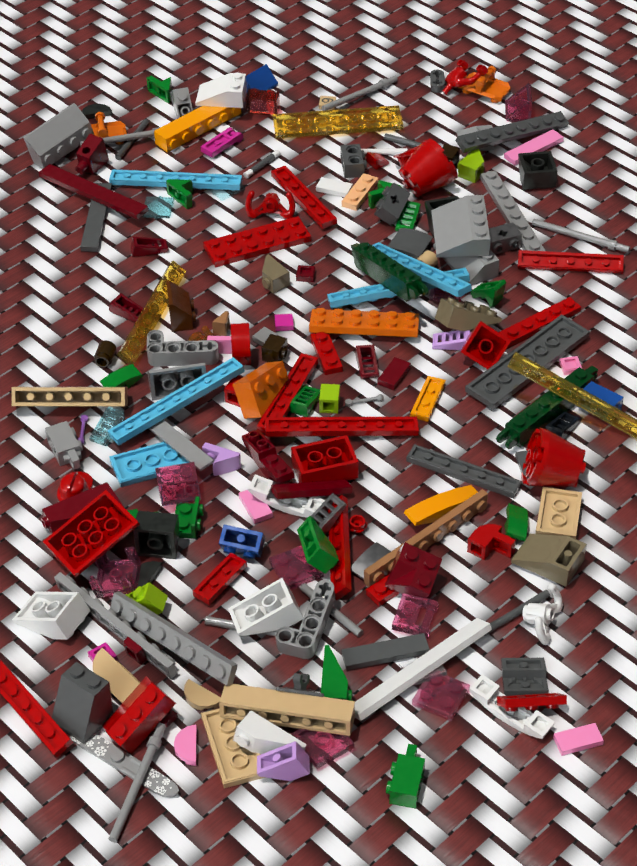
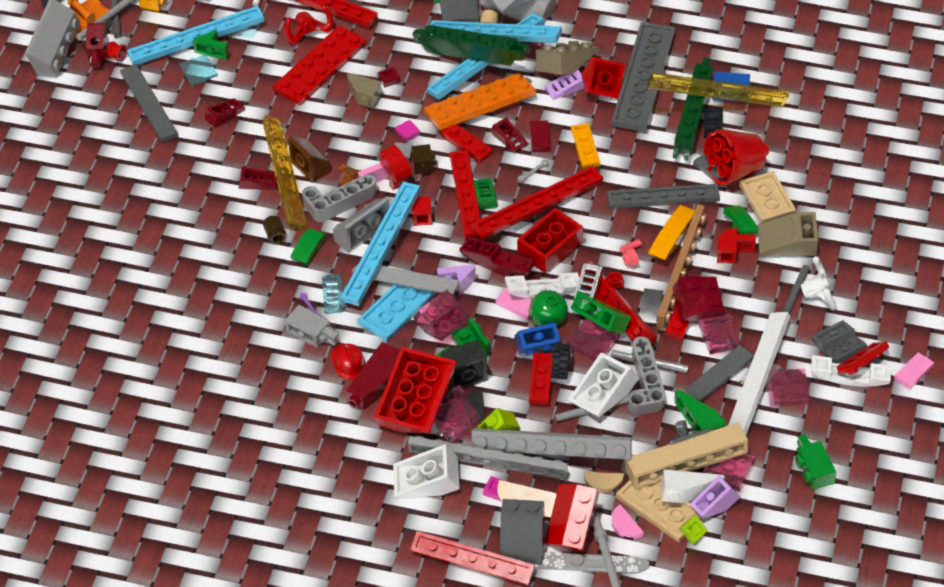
camera: 30 degrees left, 5 degrees up
tan brick [11,387,128,406] -> none
dark red tile [38,164,149,220] -> none
dark red tile [123,637,147,664] -> none
medium nougat slope [212,311,230,336] -> none
orange wedge [233,361,288,419] -> none
dark red tile [271,479,352,499] -> none
lime brick [319,384,340,414] -> none
green slope [470,280,506,308] -> none
red plate [499,297,581,349] -> none
bright pink tile [559,356,582,375] -> none
none -> red wheel [106,41,127,62]
none -> green cylinder [528,290,568,327]
none -> black tyre [551,343,571,380]
none -> coral plate [619,239,642,267]
none -> lime tile [679,515,708,545]

